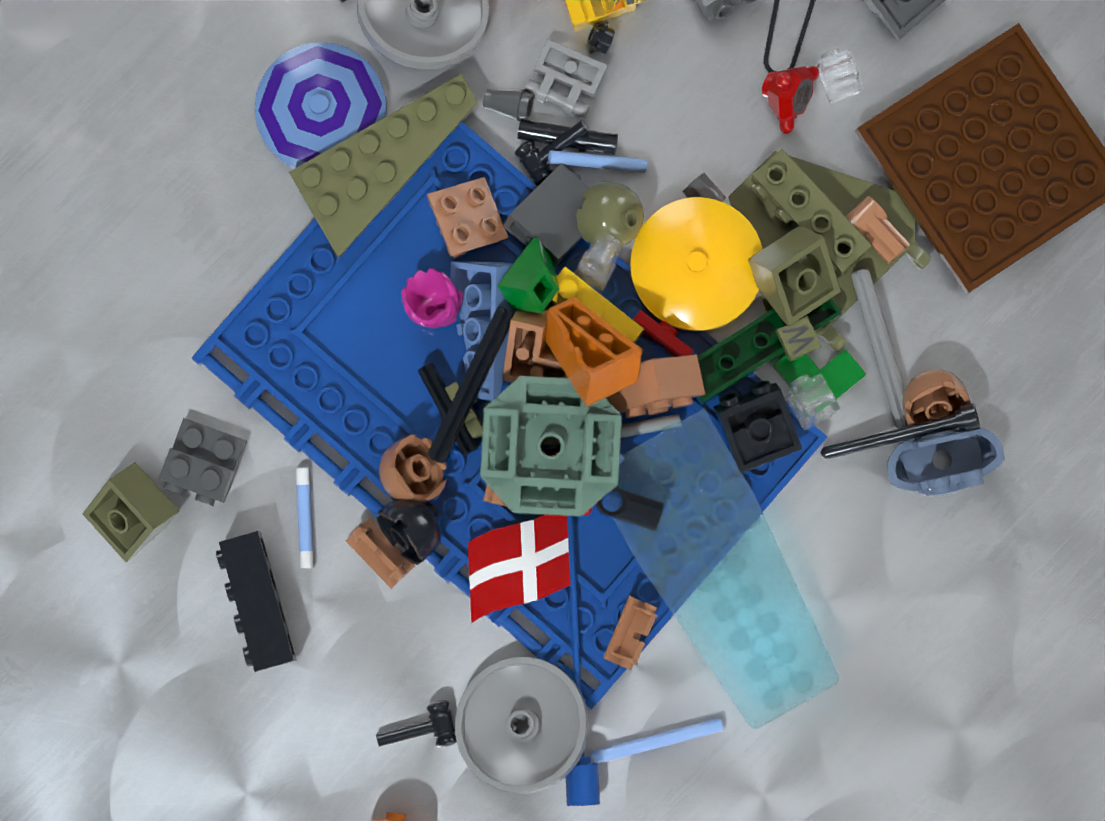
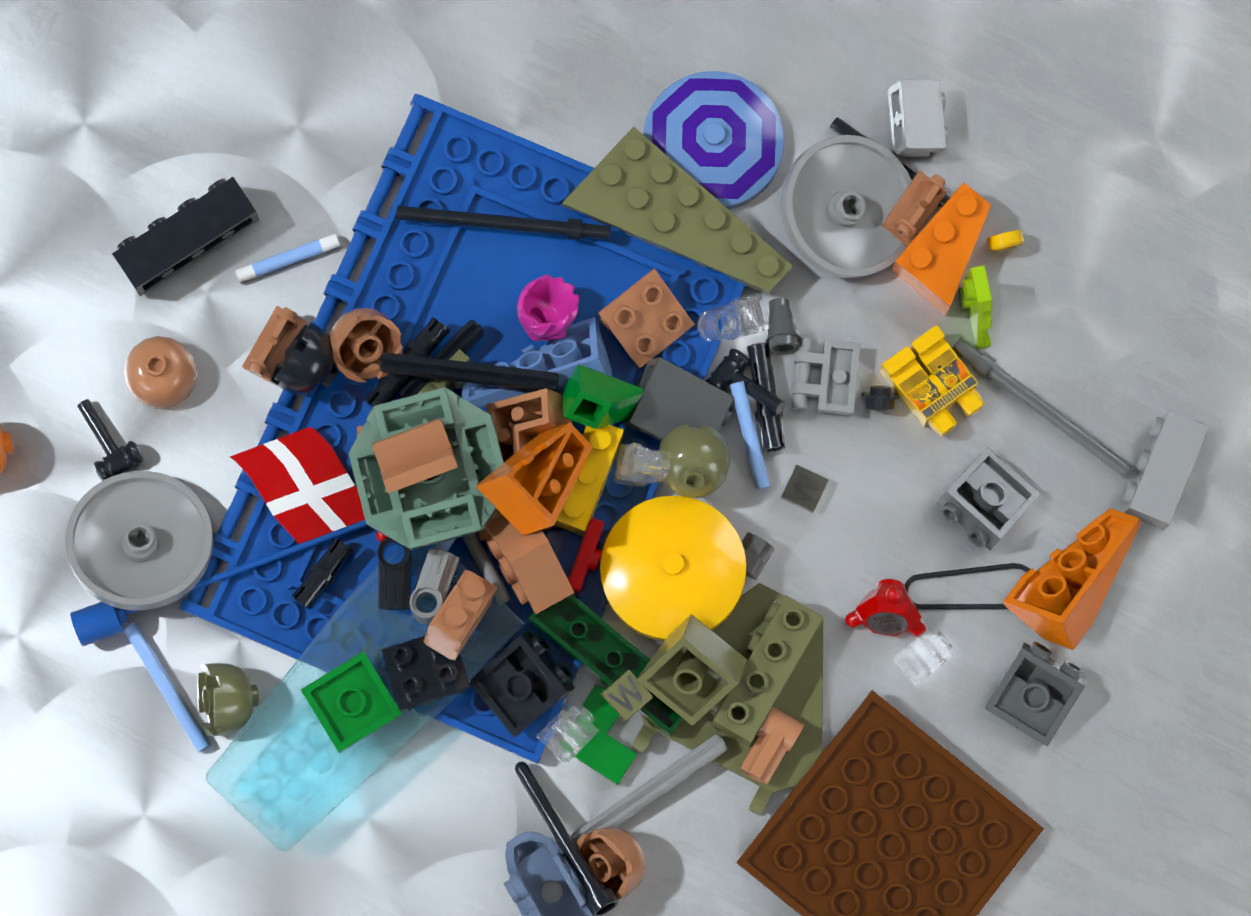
camera: 65 degrees right, 5 degrees down
olive slope [82,462,179,563] -> none
dark grey plate [158,418,247,506] -> none
nougat hinge [603,596,658,670] -> none
none -> nougat cylinder [124,336,198,409]
none -> olive cylinder [197,663,259,737]
none -> black pin [292,538,354,610]
none -> green plate [300,651,403,754]
none -> black pin [364,317,450,408]
none -> nougat panel [372,418,458,494]
none -> black hinge [382,636,471,712]
none -> black bar [396,205,611,241]
none -> light grey piece [410,548,460,625]
none -> nougat brick [423,570,497,660]
none -> clear piece [697,293,770,342]
none -> clear smoke tile [781,464,829,513]

